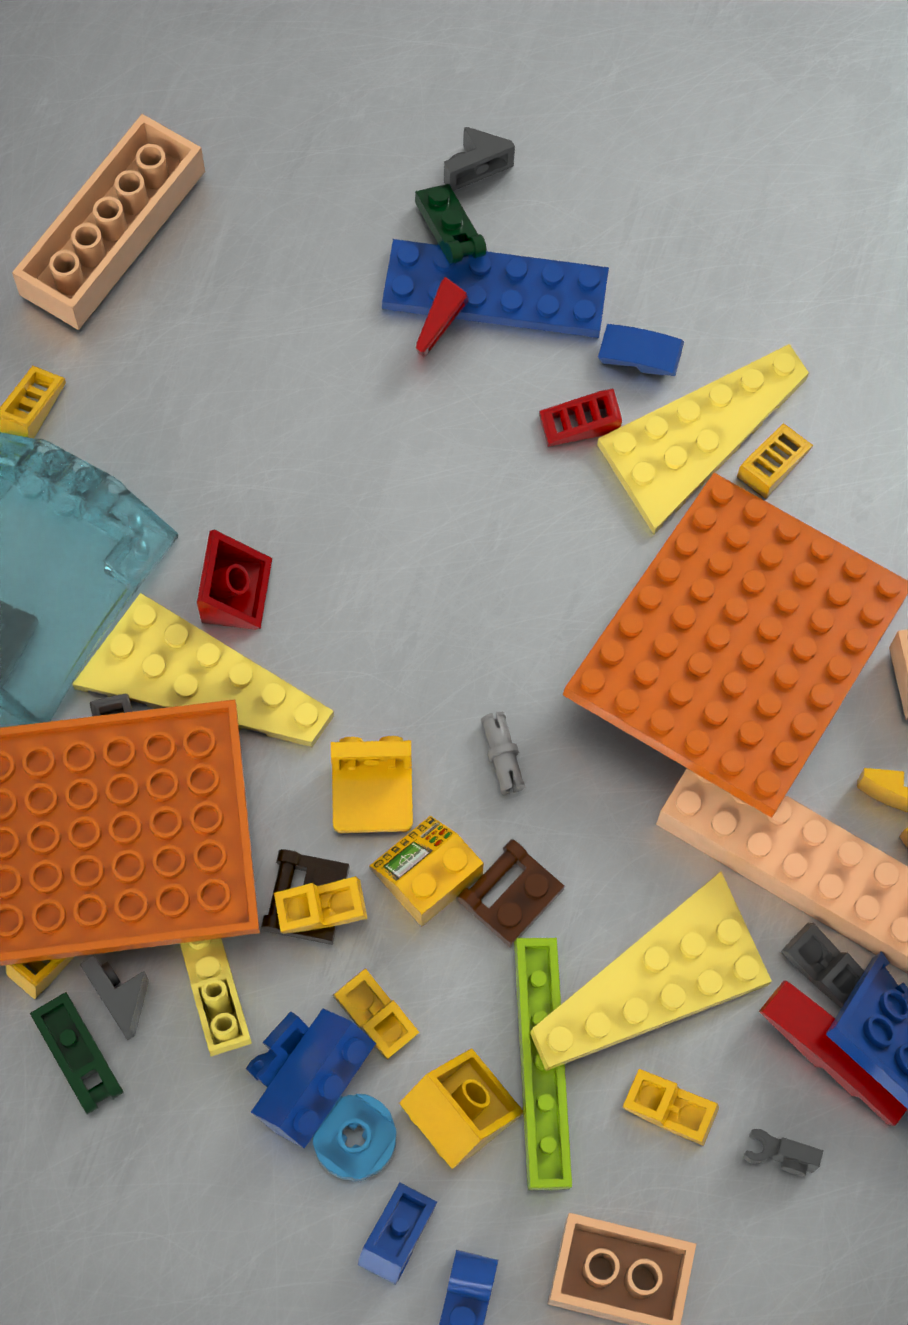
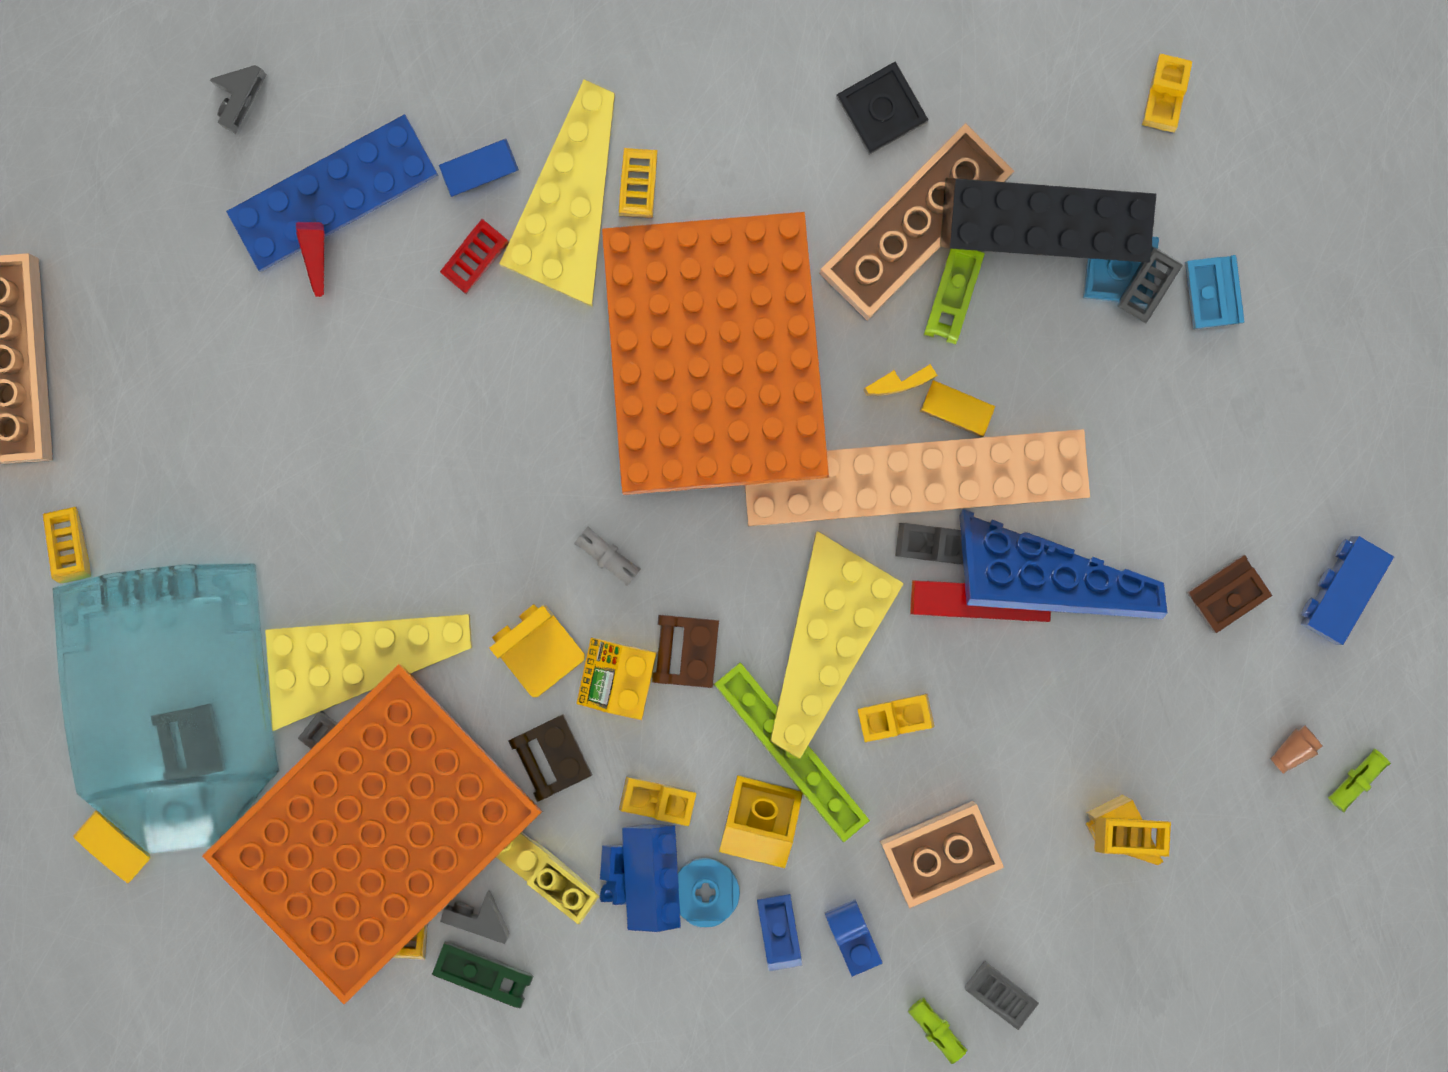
camera: 35 degrees left, 20 degrees up
red slope [197,529,272,630] -> none
yellow slope [274,876,368,934] -> none
dark green plate [415,184,487,264] -> none
dark grey plate [743,1129,824,1176] -> none

